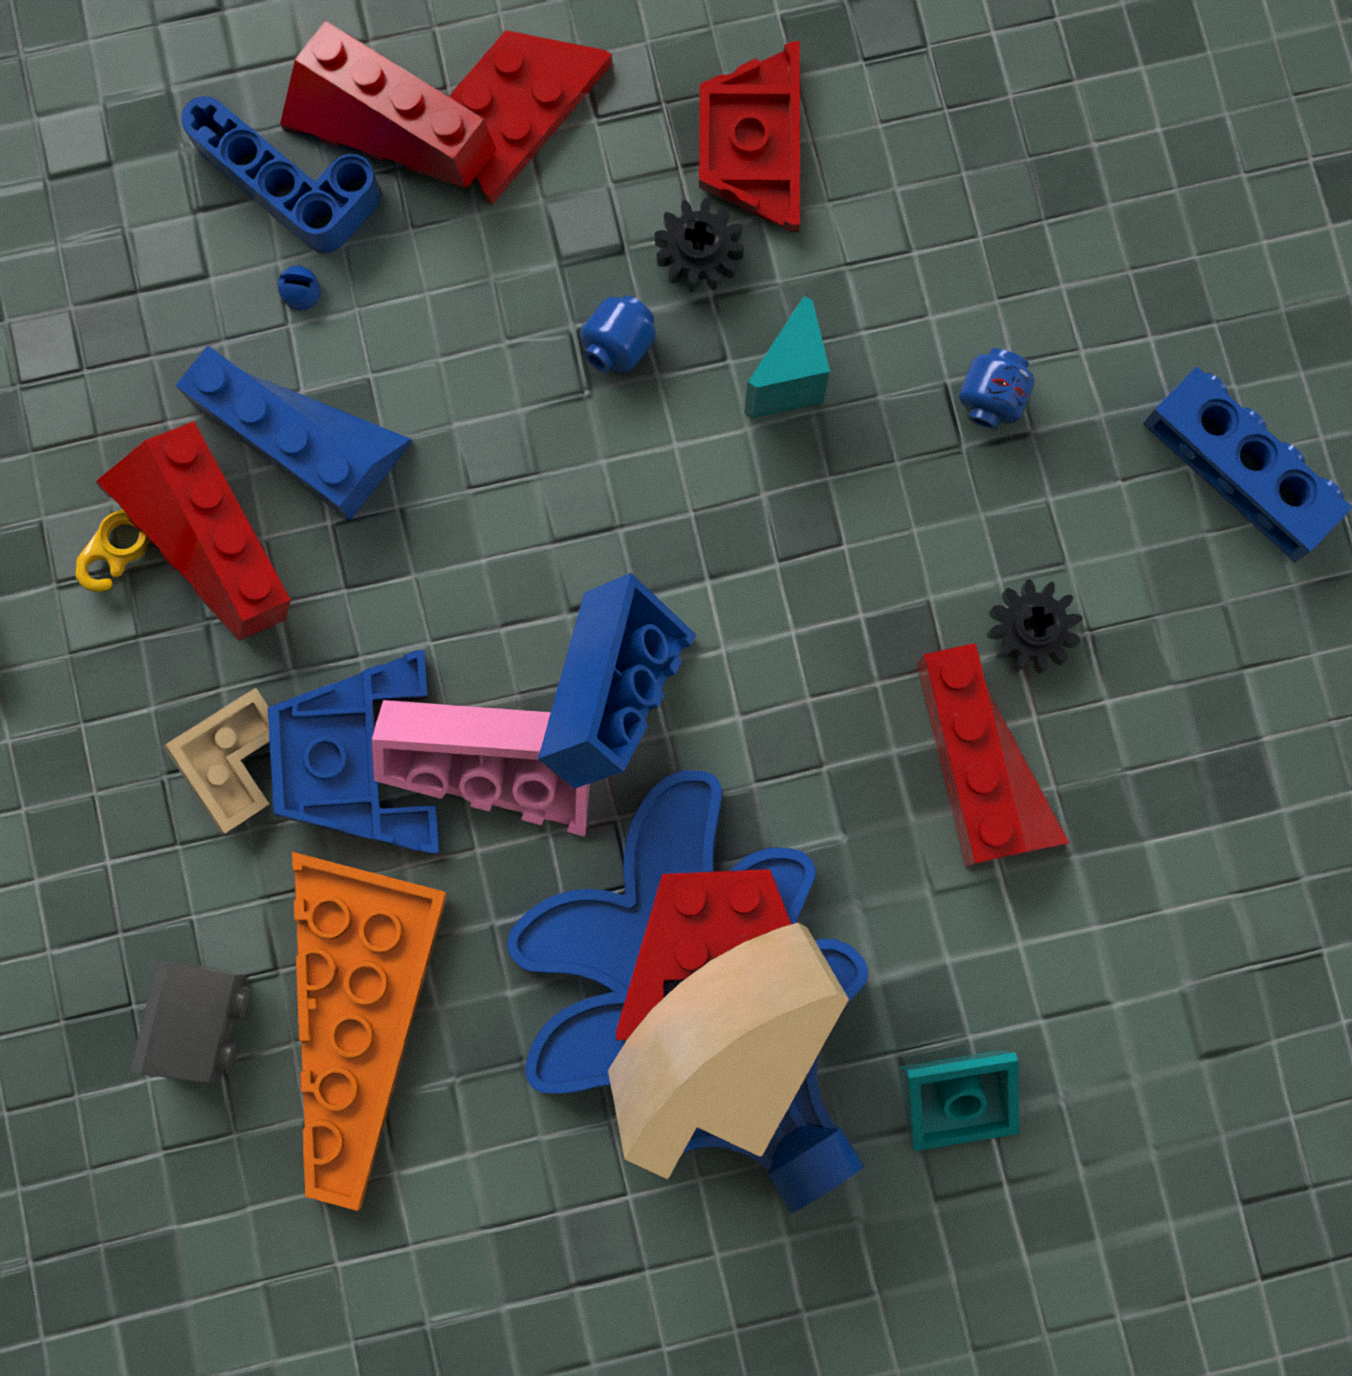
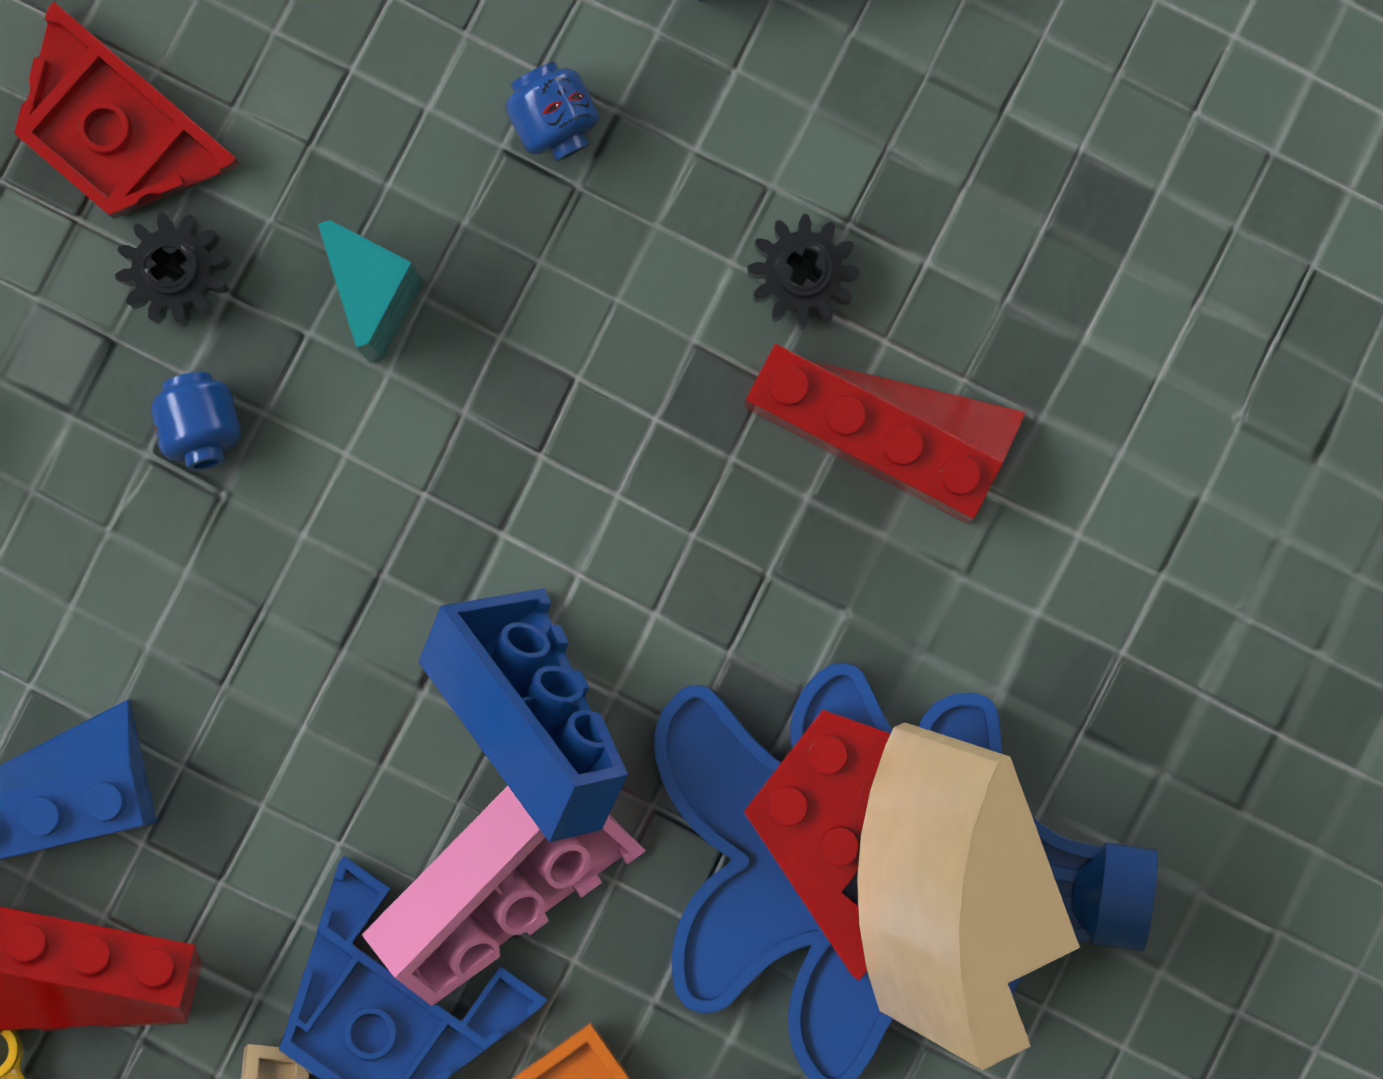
camera: 50 degrees left, 5 degrees up
teal slope [898,1050,1020,1151] -> none

